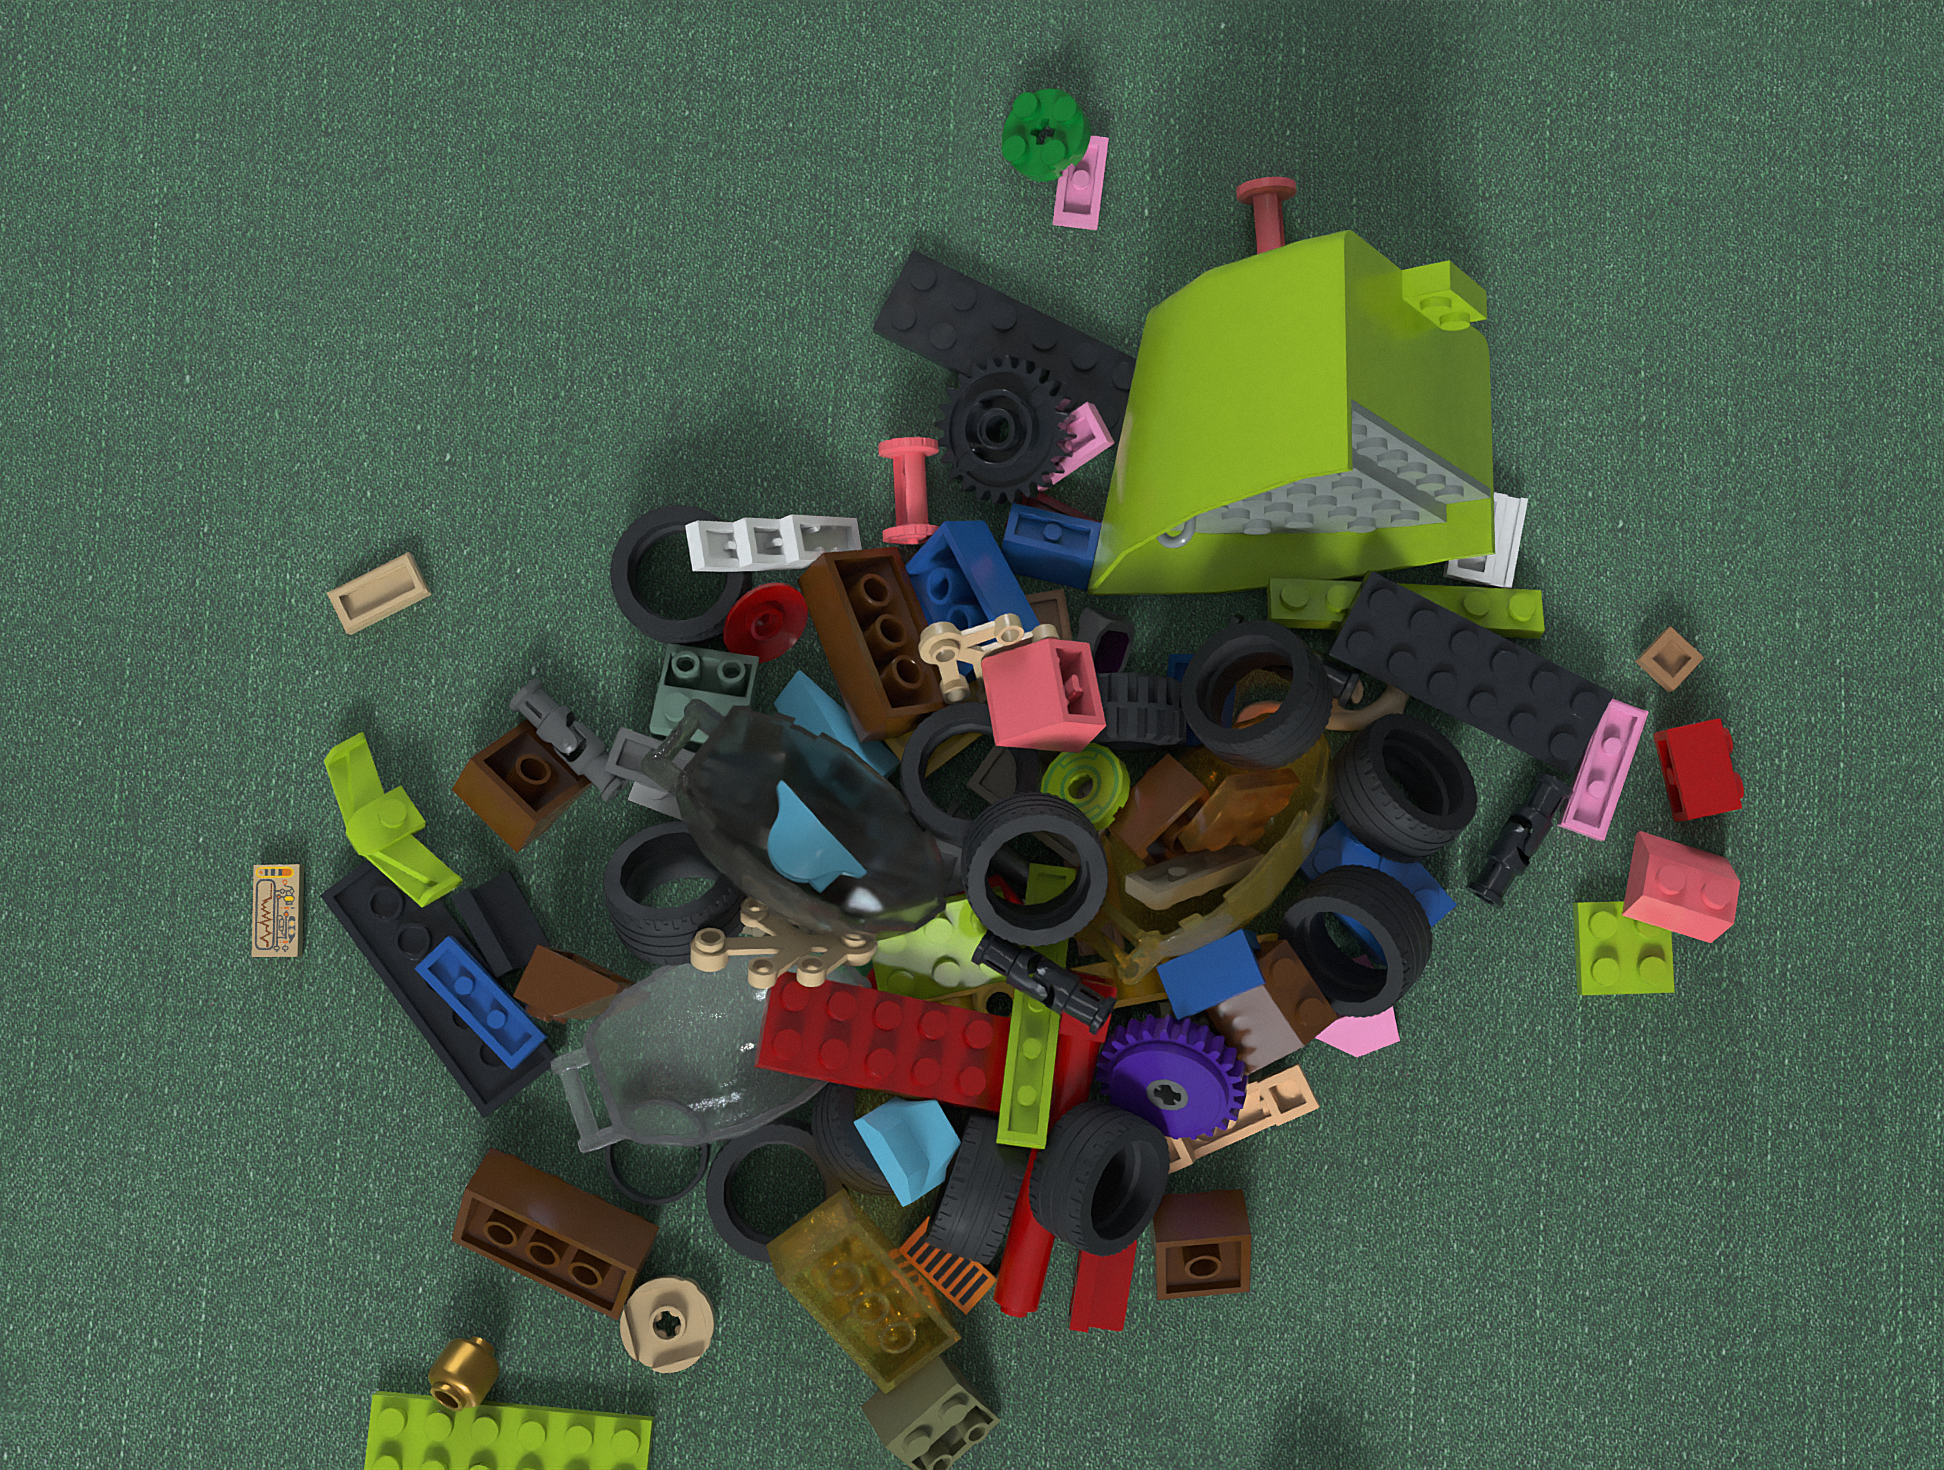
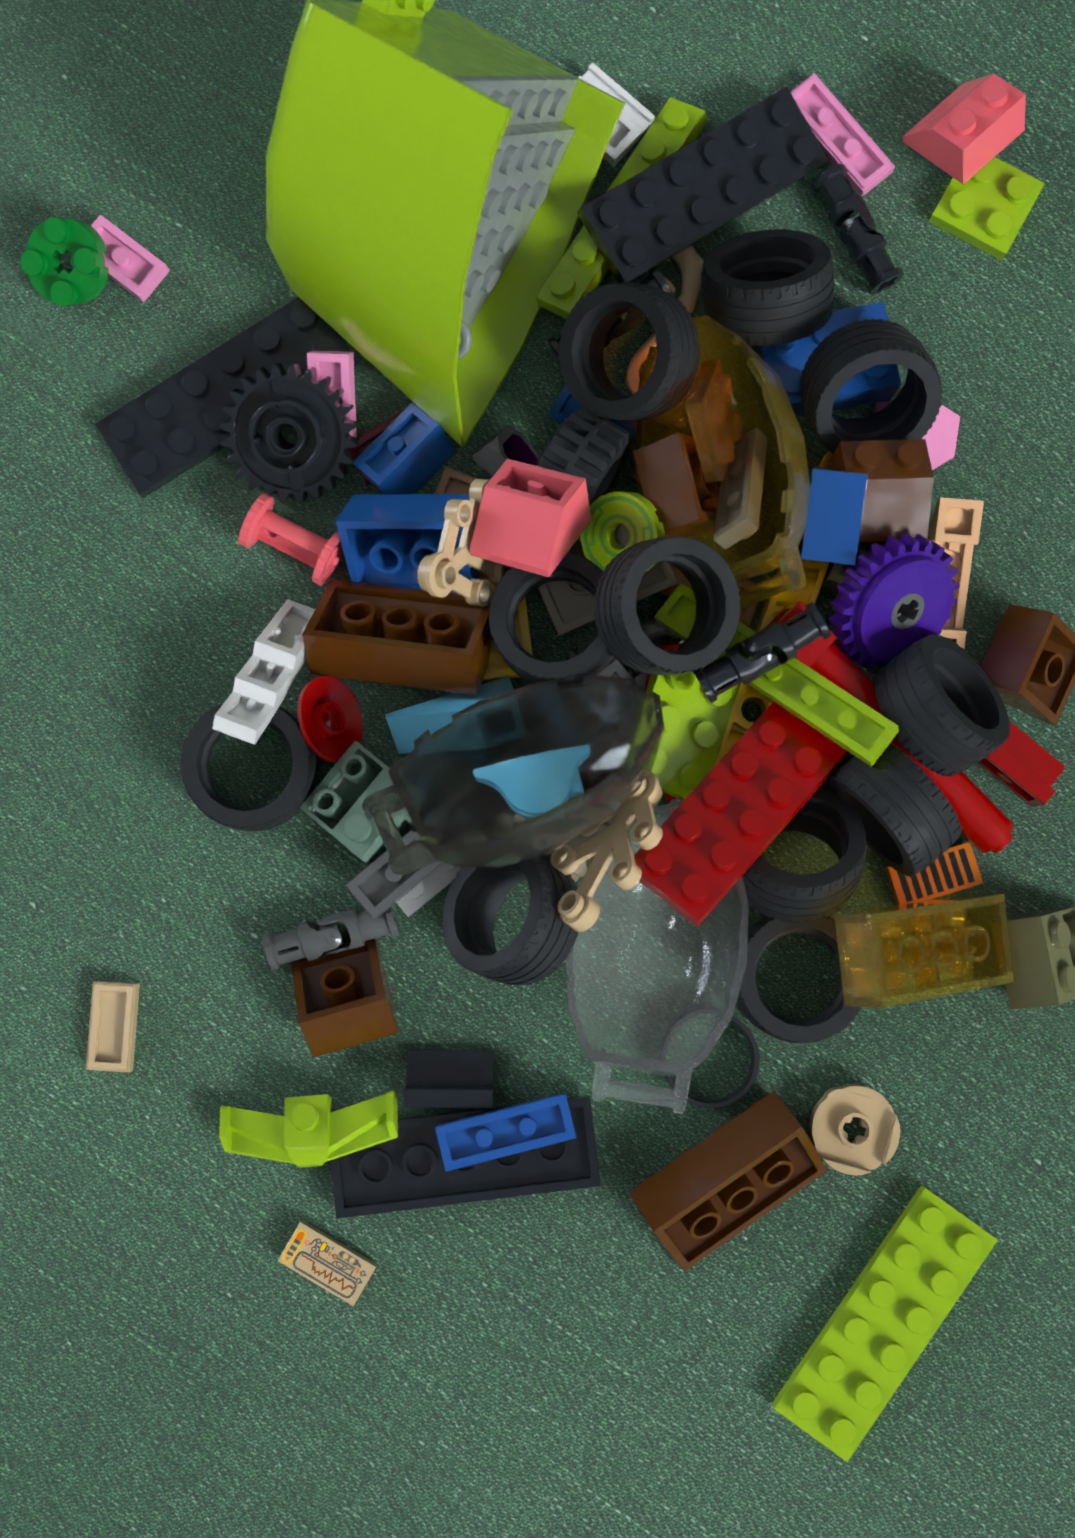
camera: 65 degrees left, 0 degrees up
pearl gold head [428,1336,500,1411] -> none
reddish brown slope [513,944,648,1024] -> none
medium azure slope [853,1097,961,1207] -> none
coral hose [1236,177,1297,254] -> none
medium nougat plate [1635,626,1704,692] -> none
red brick [1653,718,1744,822] -> none

